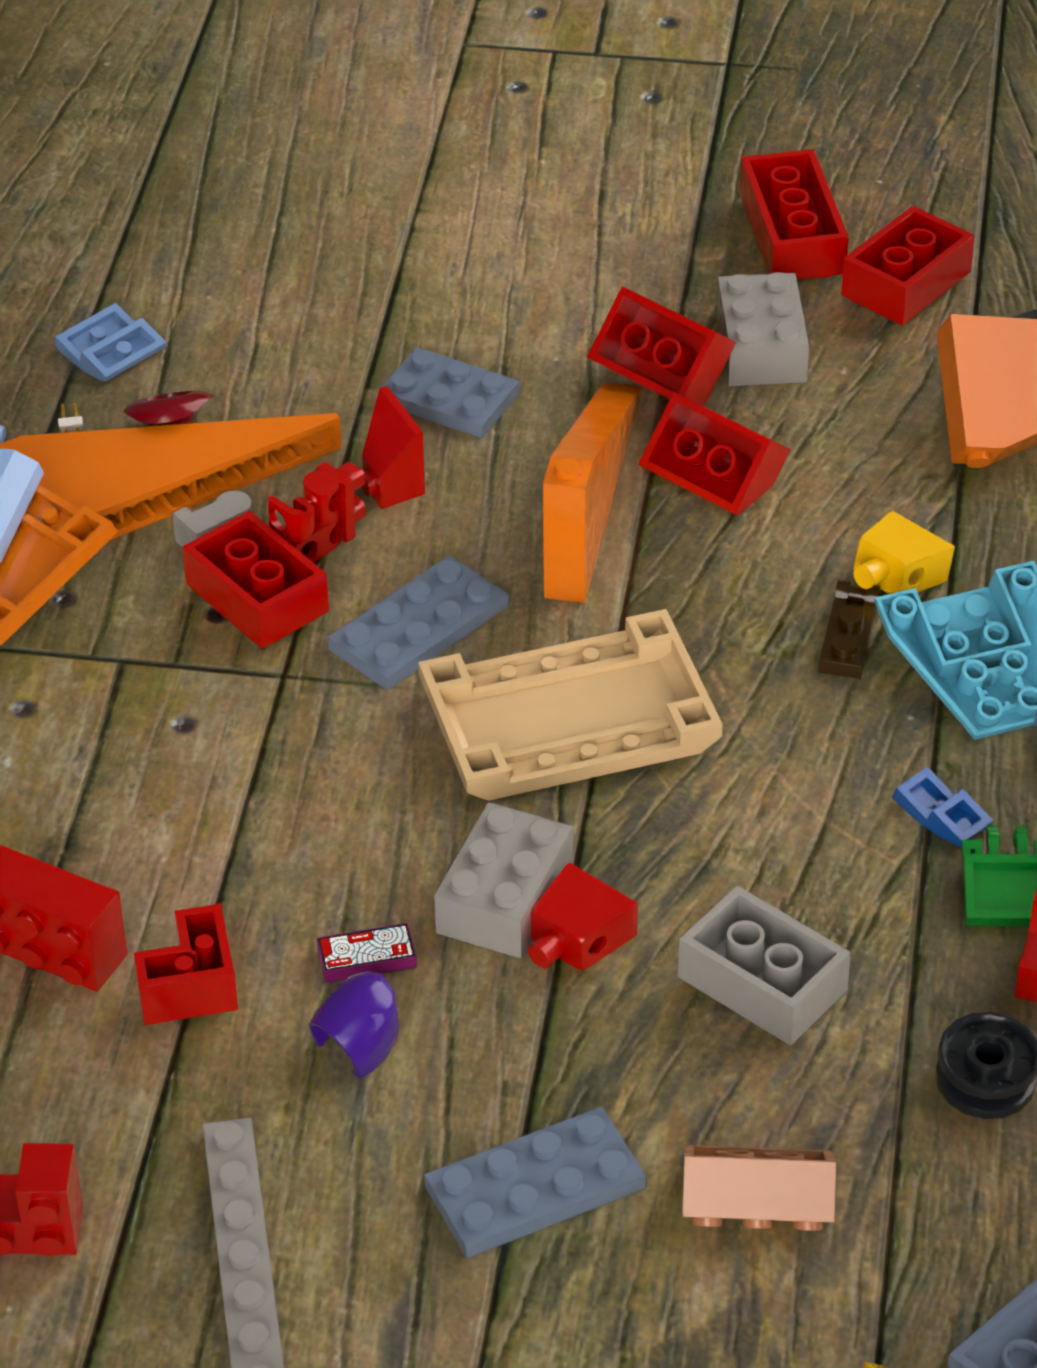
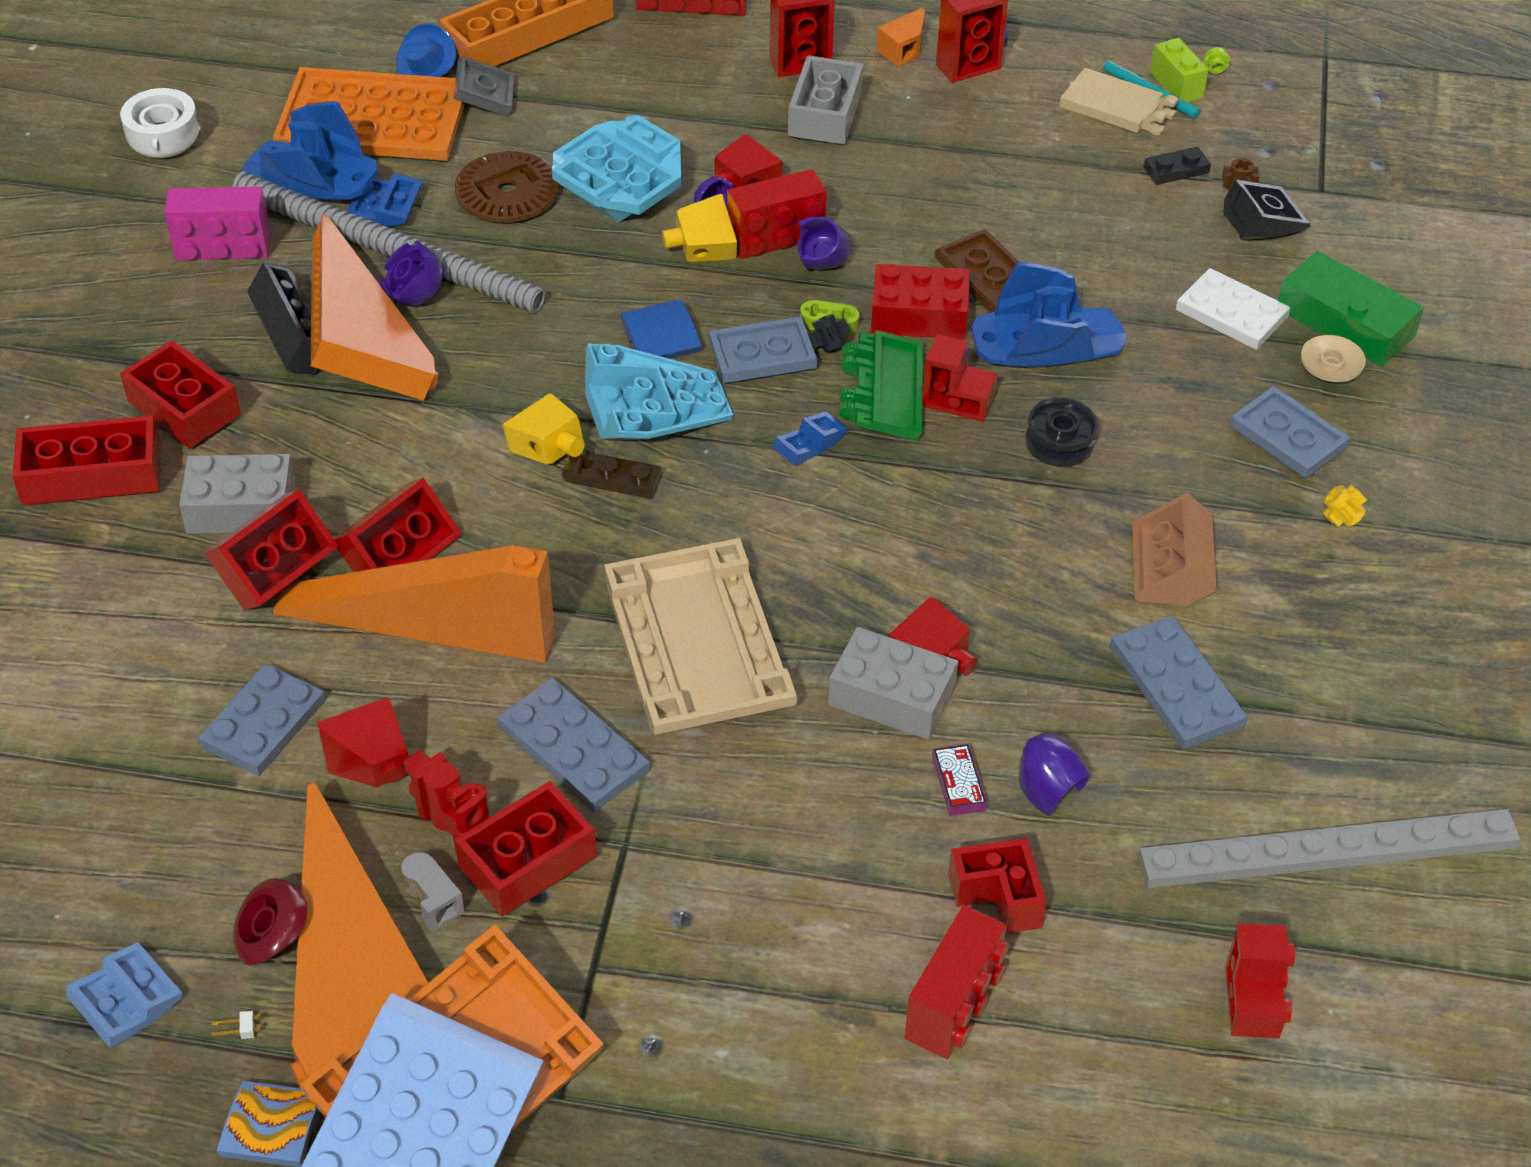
camera: 90 degrees left, 5 degrees up
light grey brick [678,886,851,1046] -> none

